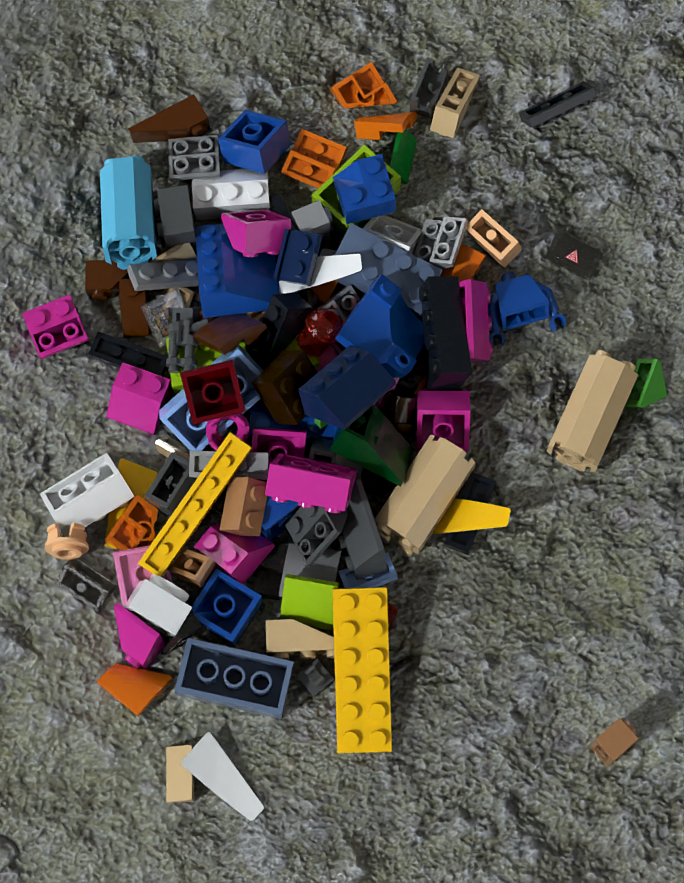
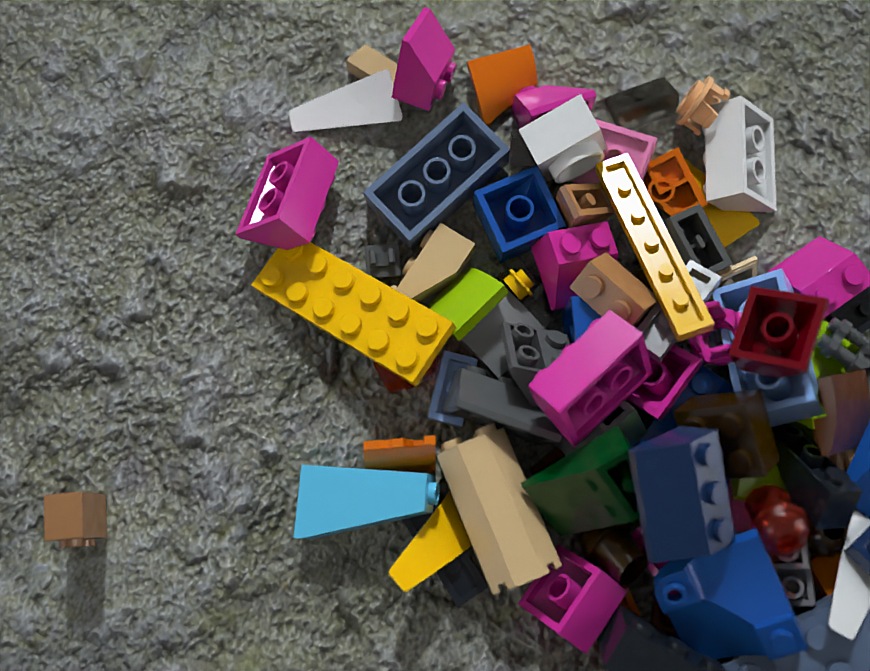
camera: 120 degrees right, 5 degrees up
none -> dark pink slope [235,136,339,250]
none -> medium azure slope [293,465,440,539]
none -> orange slope [363,435,436,473]
none -> dark pink slope [391,7,457,111]
none -> yellow plate [503,269,534,300]

